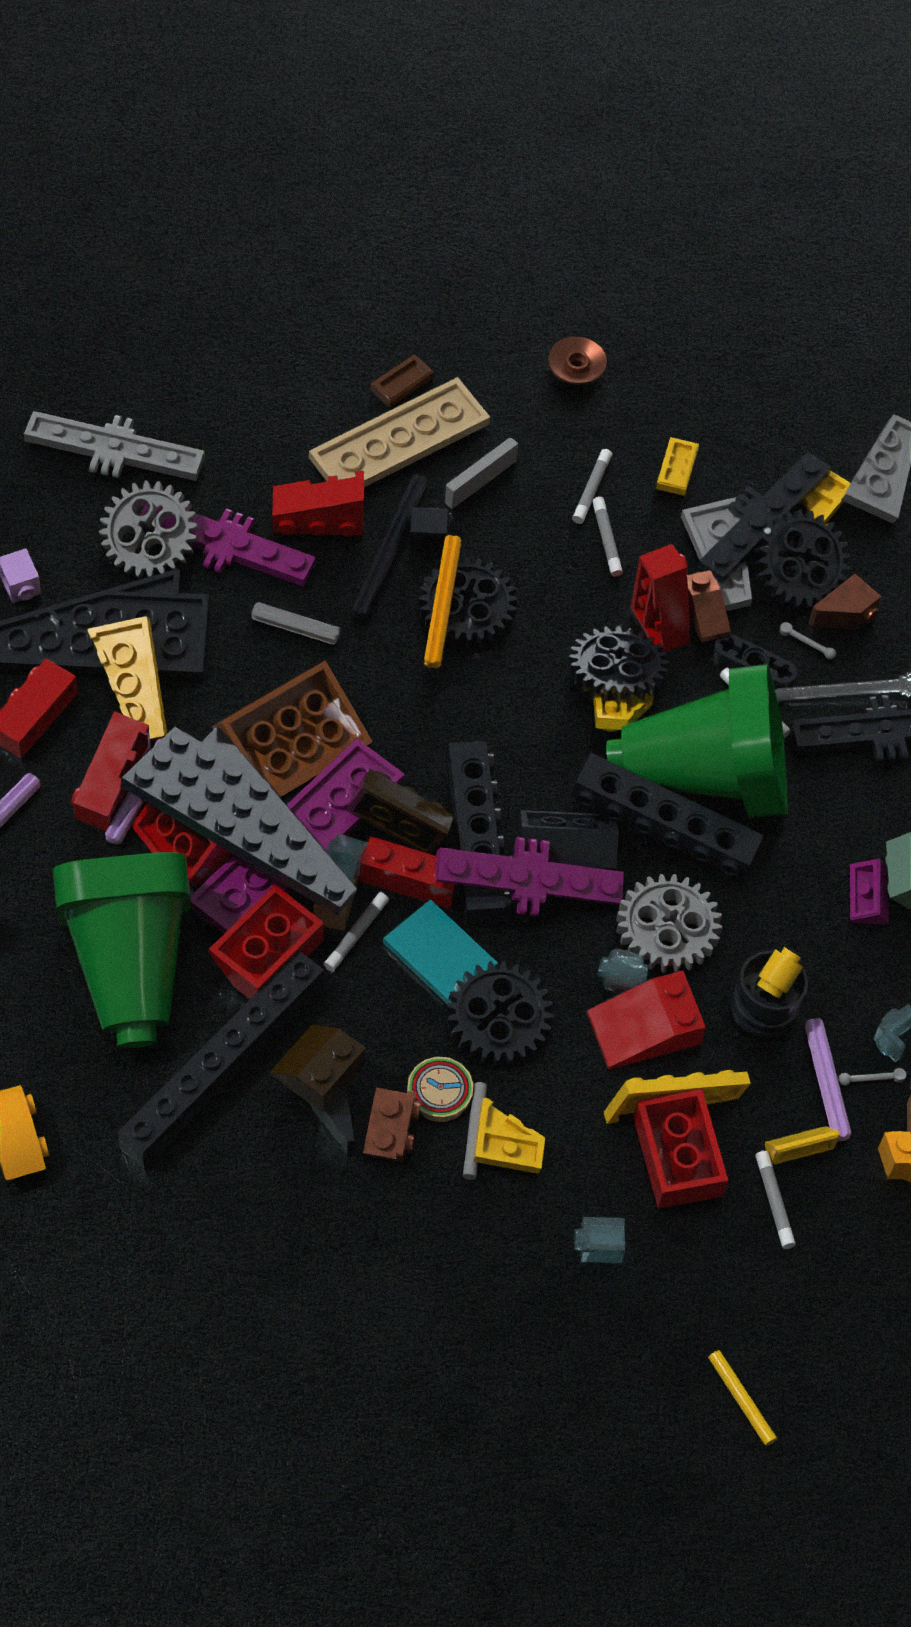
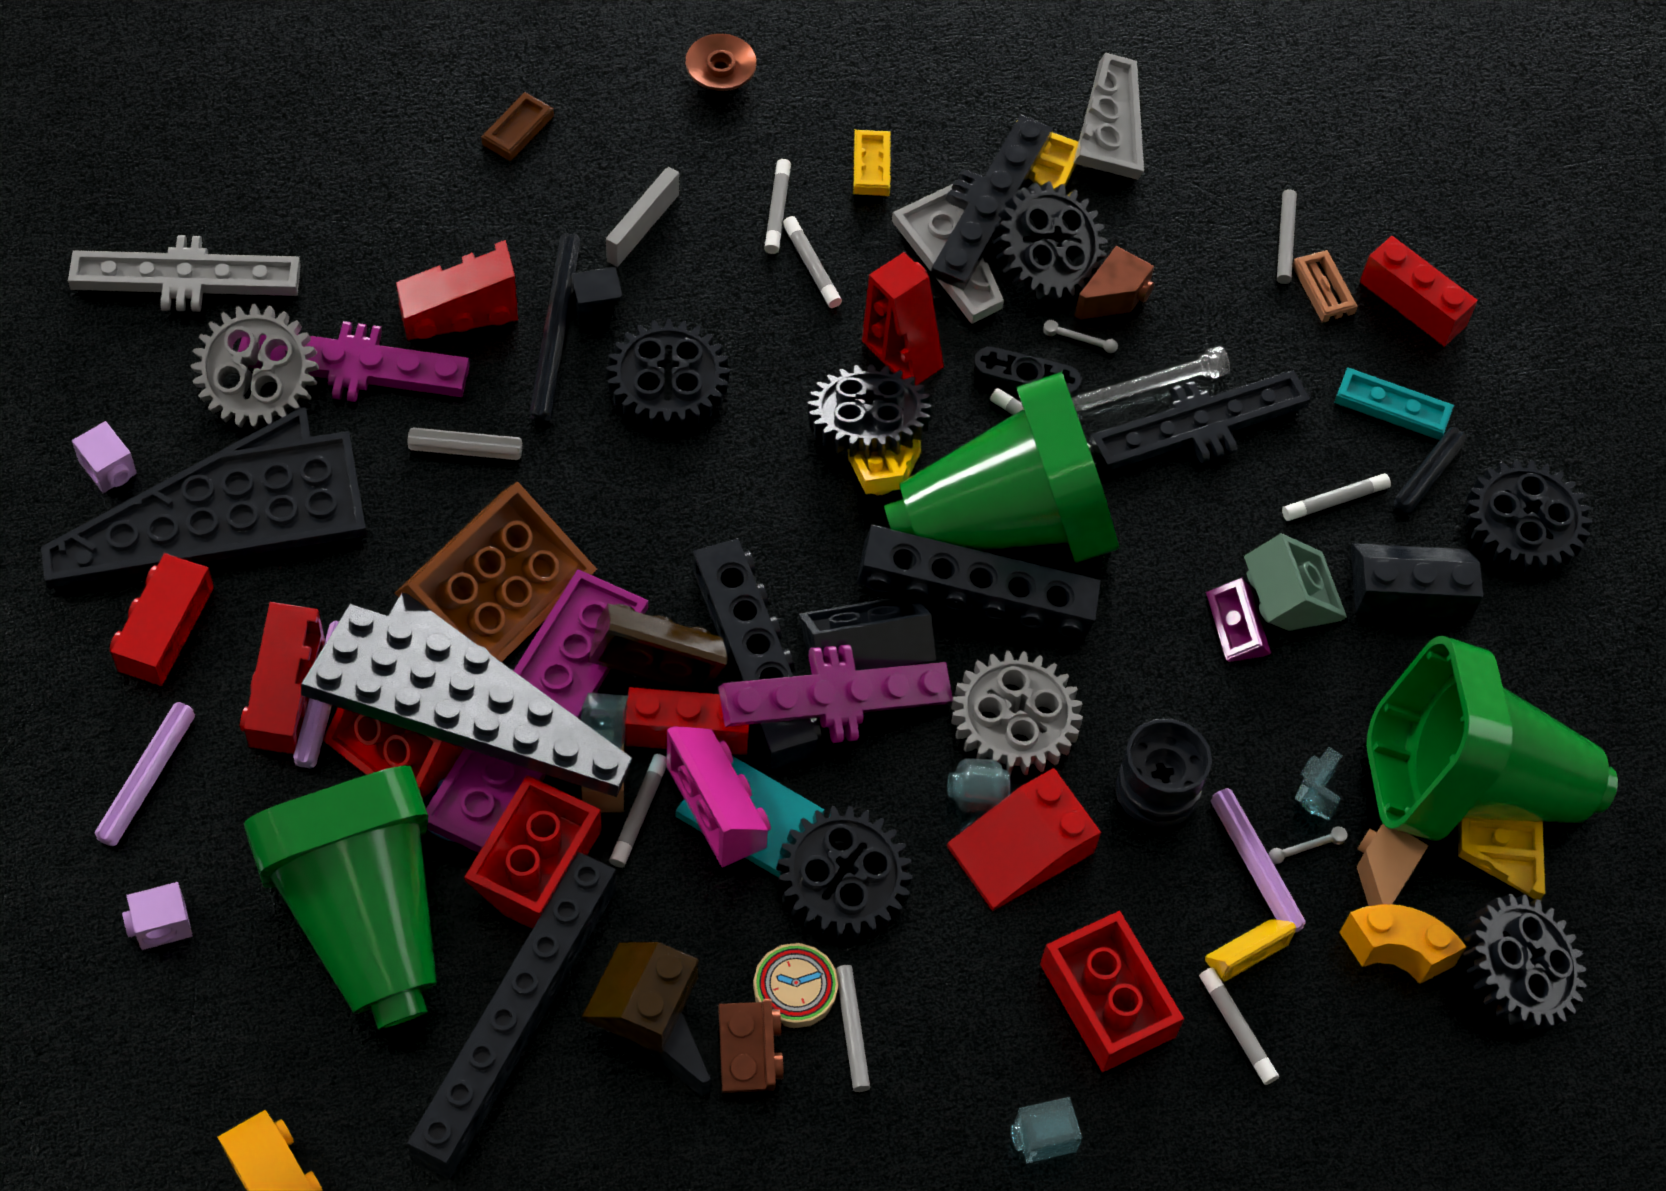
camera: 15 degrees left, 0 degrees up
yellow wing [87,616,167,742] -> none
tan plate [309,377,490,487] -> none
light orange axle [424,535,461,669] -> none
yellow wing [473,1098,545,1174] -> none
yellow wing [604,1070,751,1124] -> none
copper slope [687,570,731,642] -> none
yellow brick [757,947,803,998] -> none
none -> dark pink slope [667,726,771,868]

